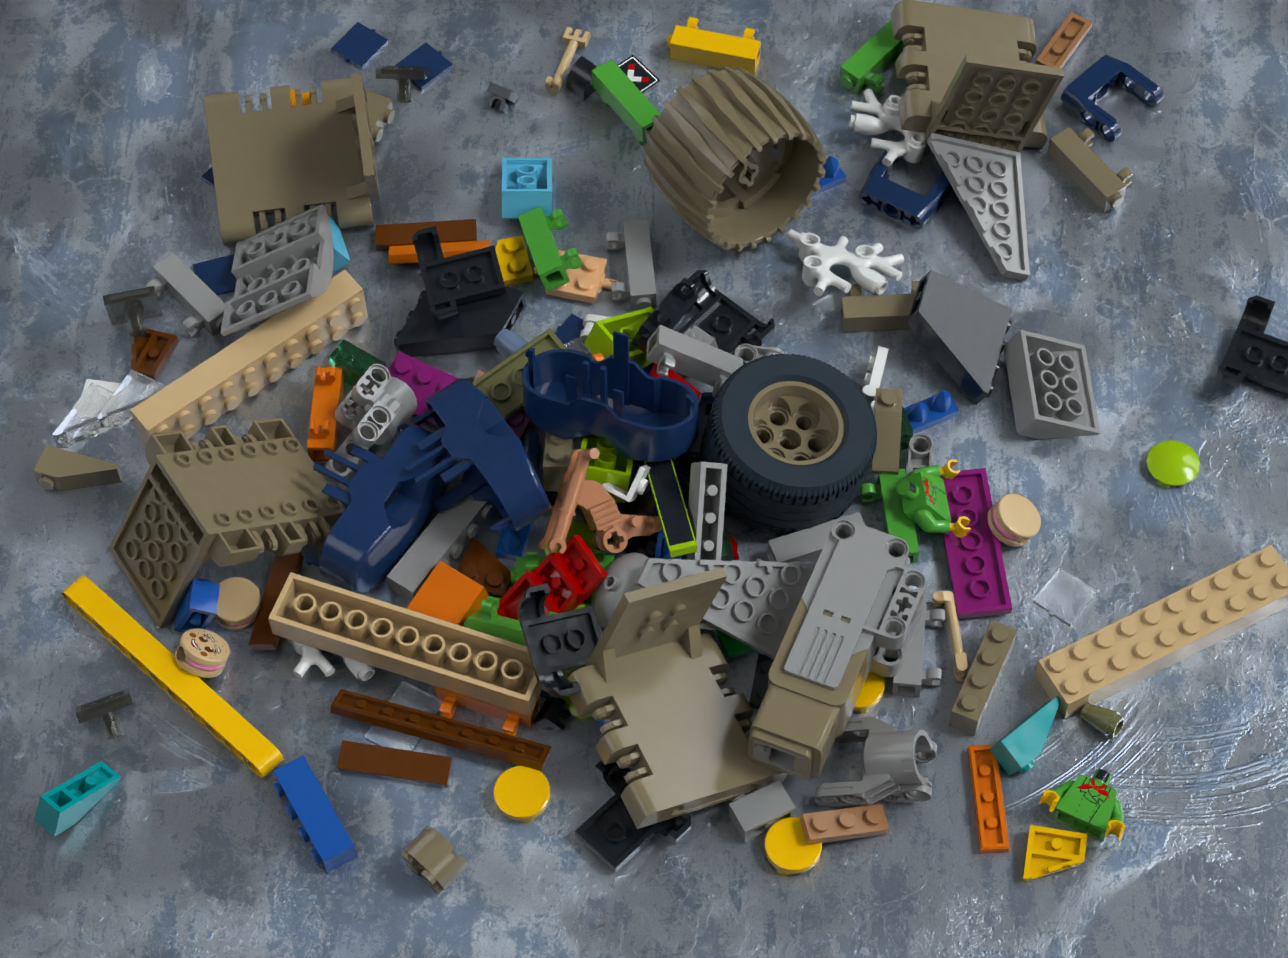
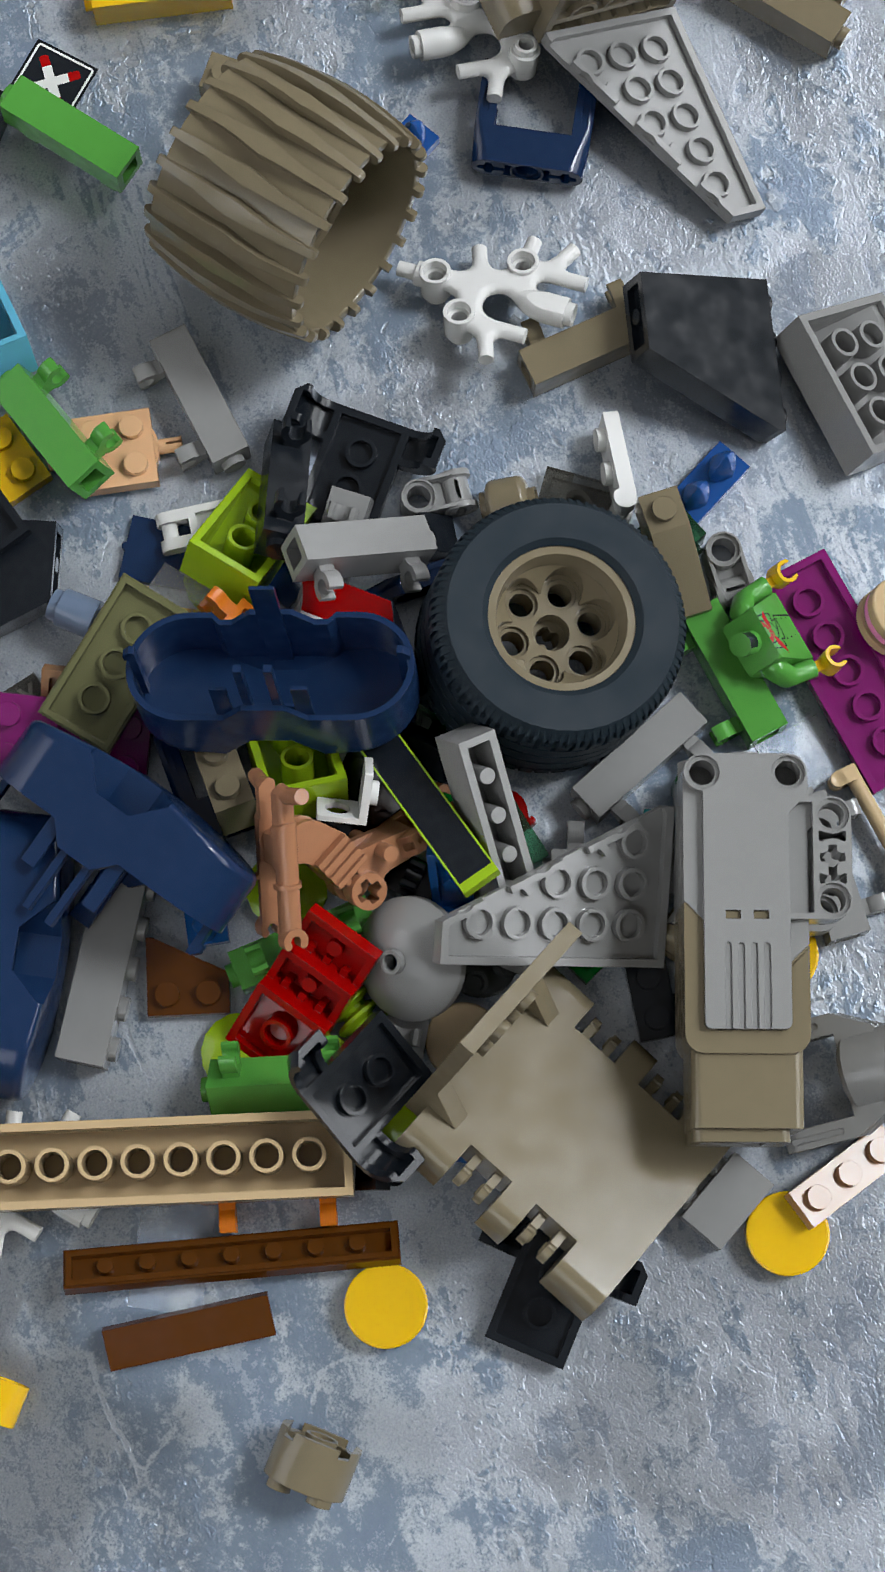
camera: 25 degrees left, 20 degrees up
blue brick [272,755,357,873] -> none
orange brick [406,560,489,626] -> none

